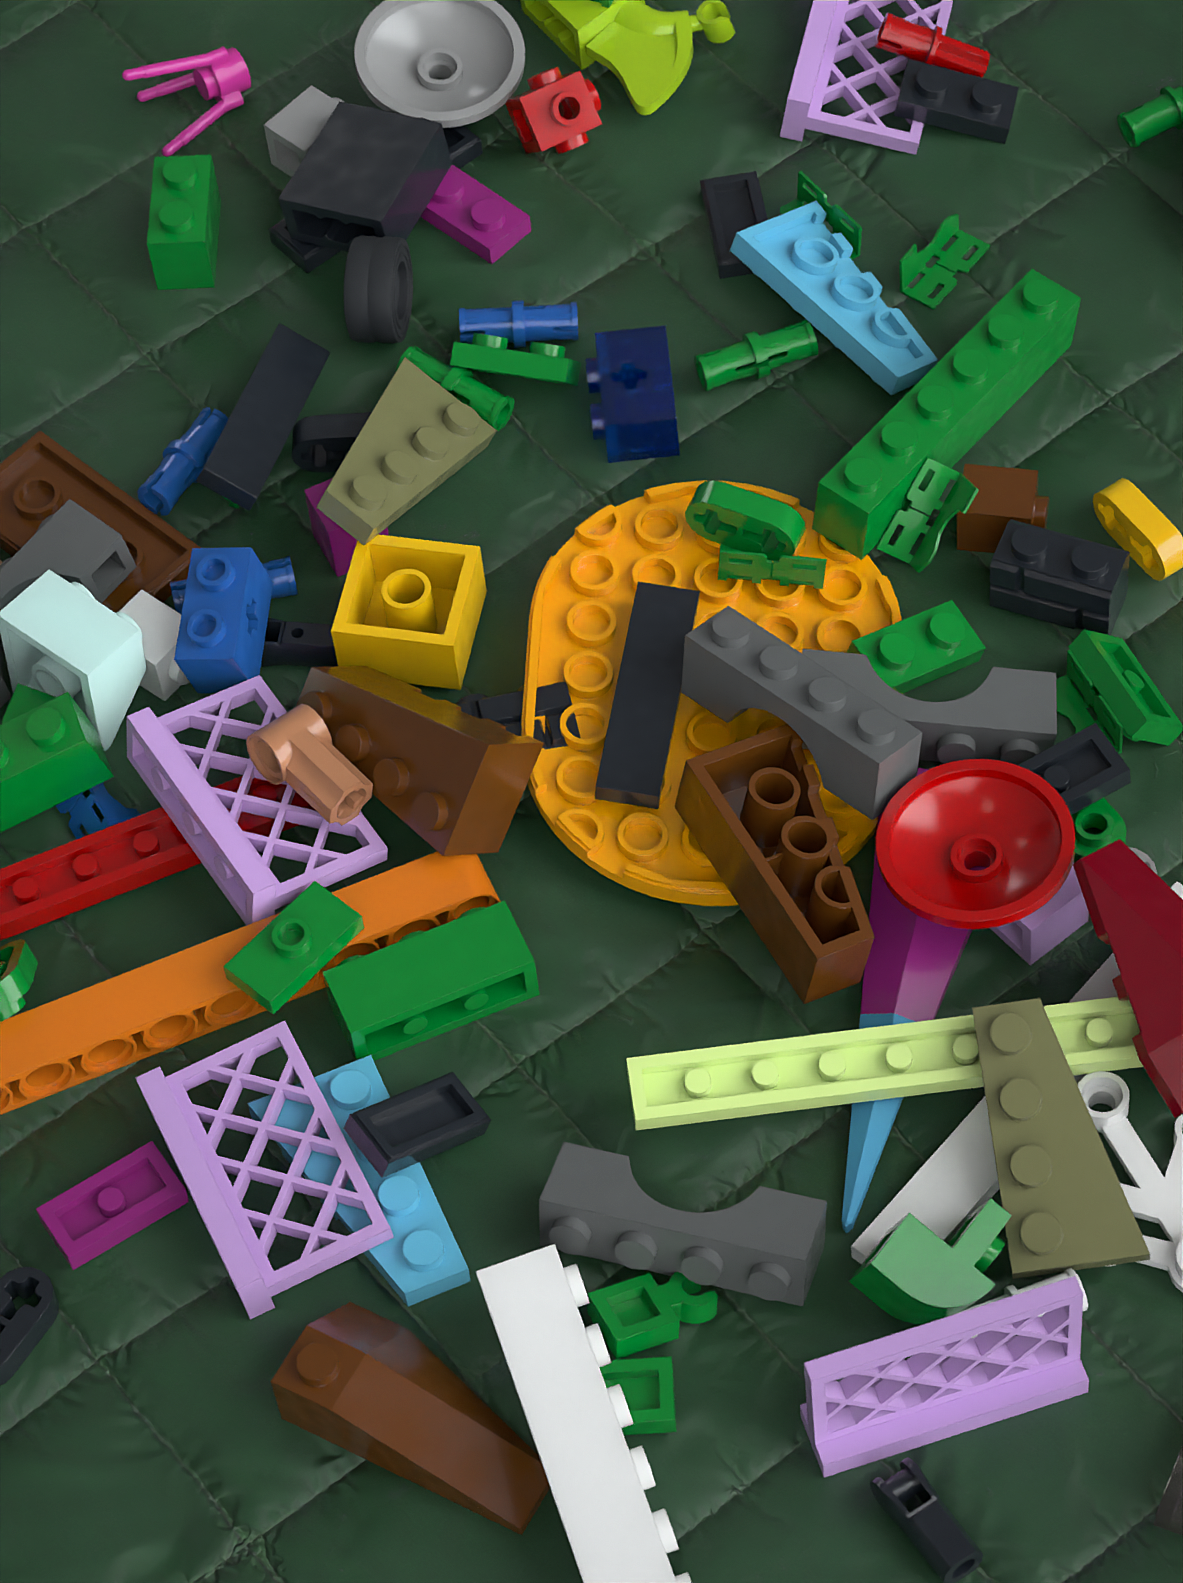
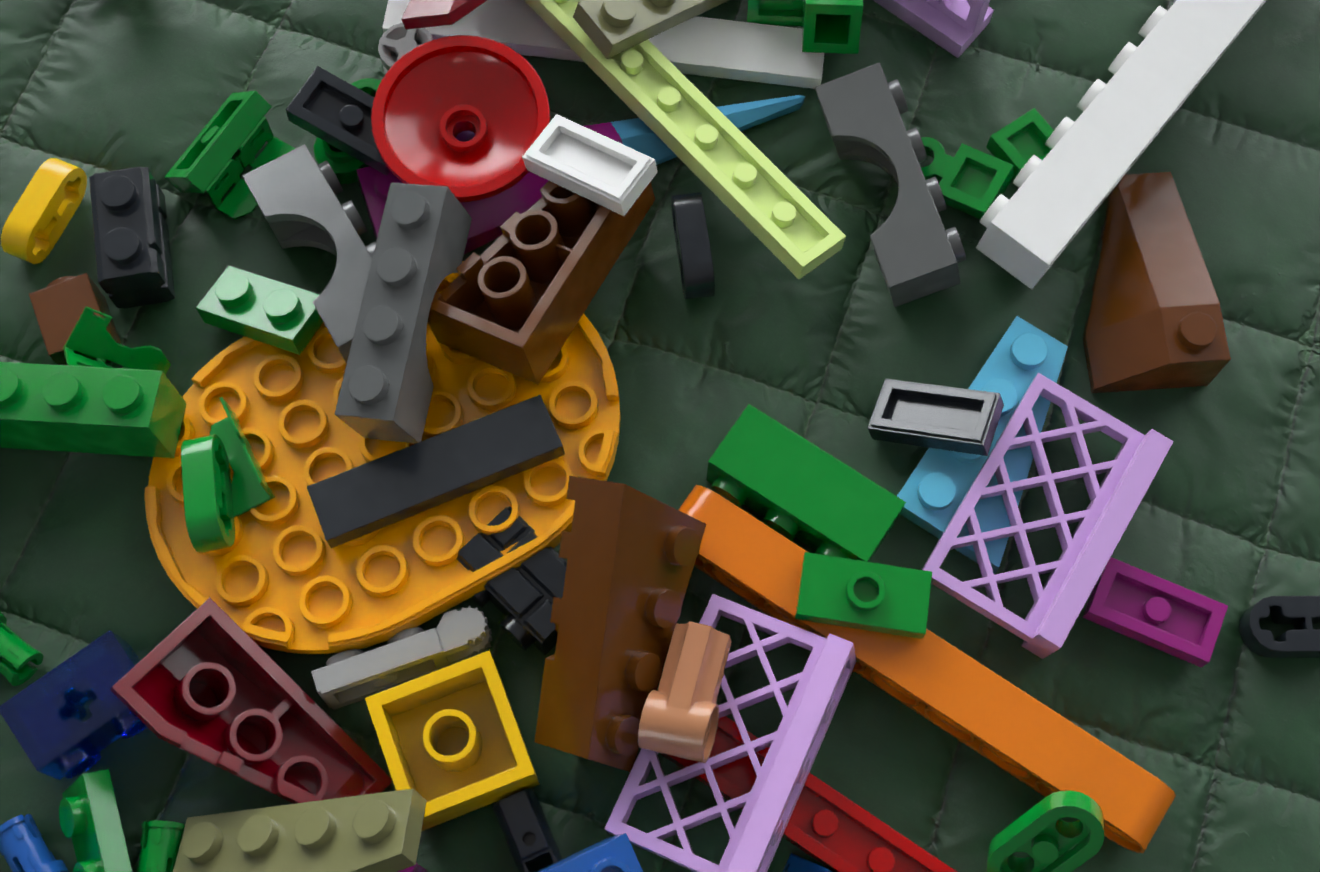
camera: 130 degrees left, 15 degrees up
none -> dark red wedge [110,598,392,804]
none -> light grey hinge [311,606,493,710]
none -> white tile [522,114,658,216]
none -> black beam [671,192,715,299]

